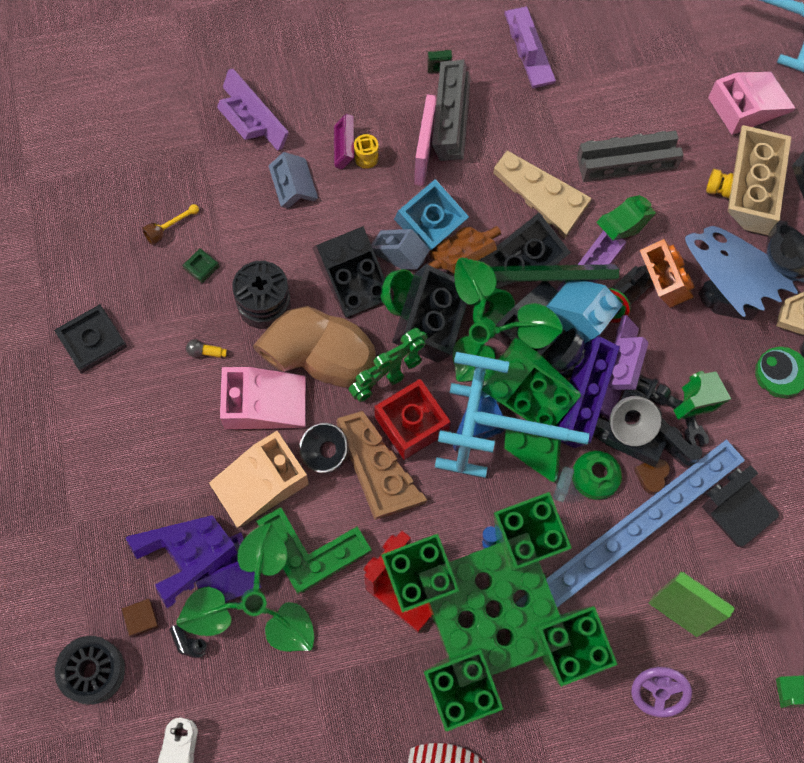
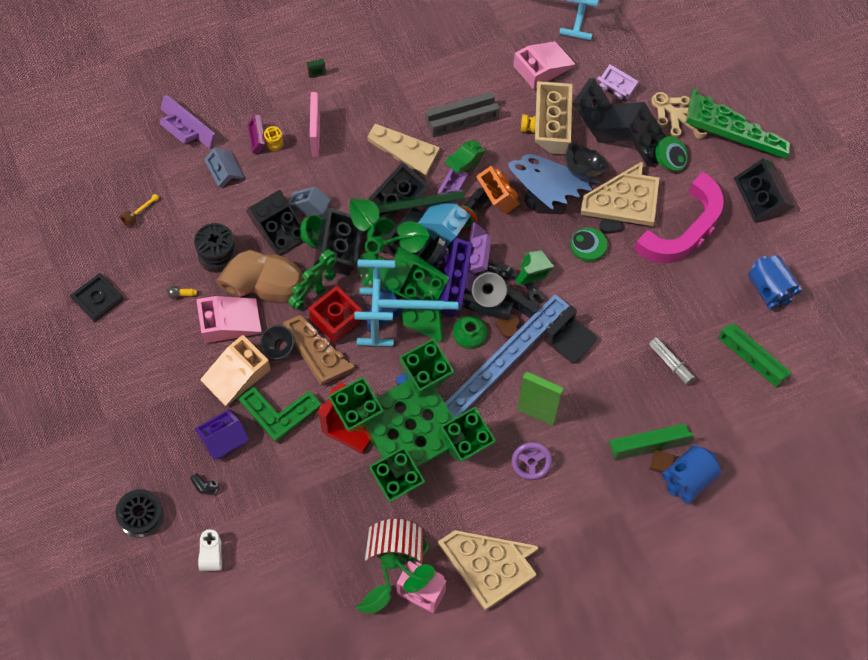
camera: 10 degrees left, 5 degrees down
reddish brown tile [121,599,159,637] -> none
dark purple wing [125,515,237,608] -> none
green plant [176,523,314,652] -> none
dark green tile [182,248,220,284] -> none
dark azure slope [394,179,469,250] -> none
dark orange plate [428,226,501,274] -> none
dark grey brick [432,60,471,161] -> none
medium lavender bracket [505,6,556,88] -> none
clear light blue tile [553,467,574,502] -> none

